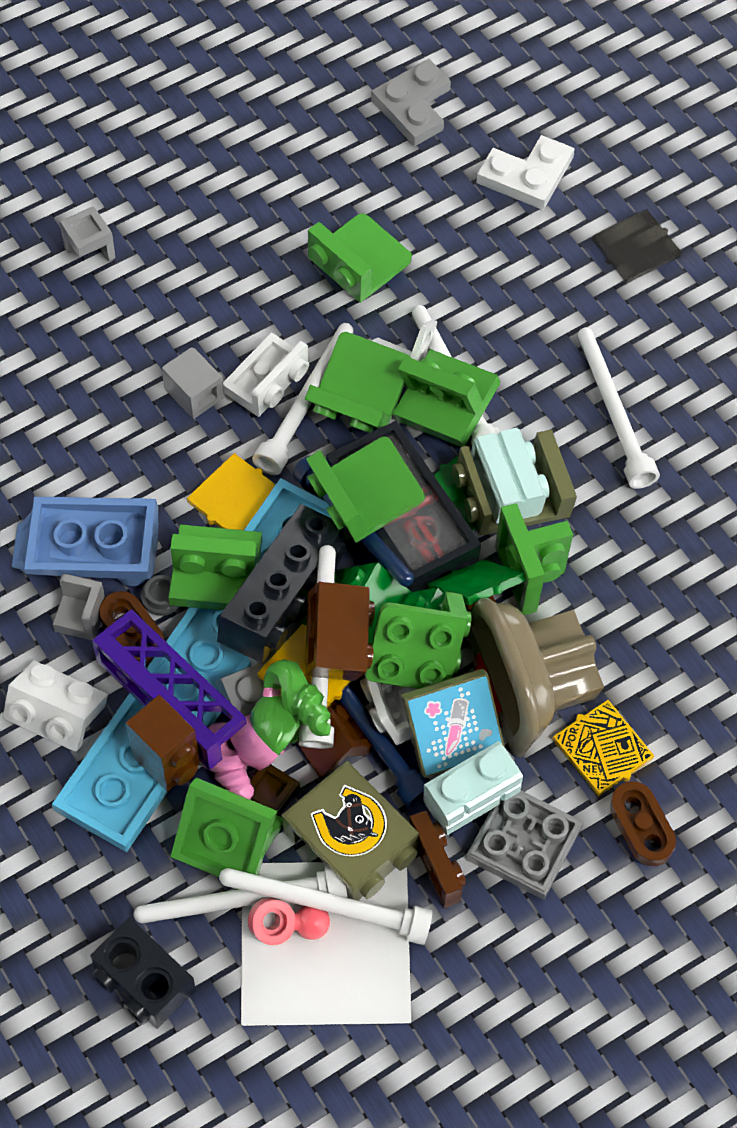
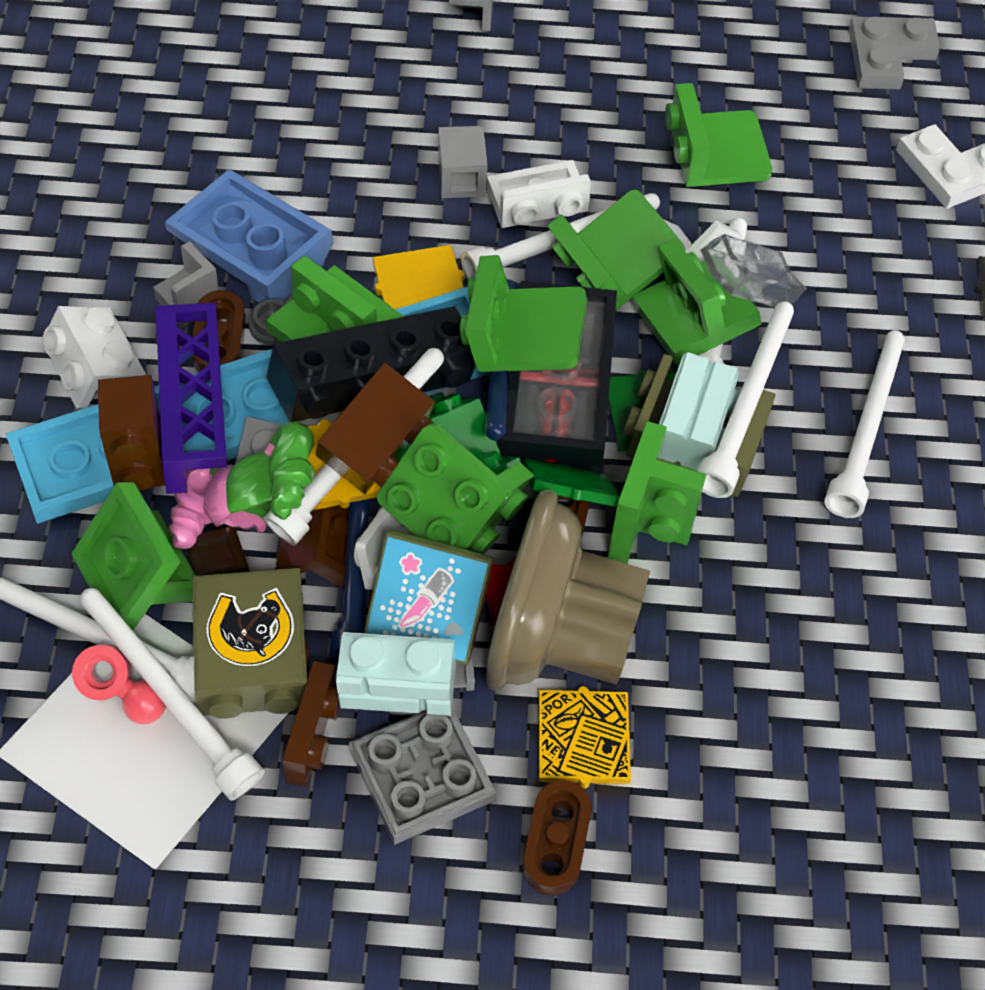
camera: 35 degrees right, 5 degrees down
none -> white piece [697,301,794,498]
none -> clear piece [701,234,807,307]

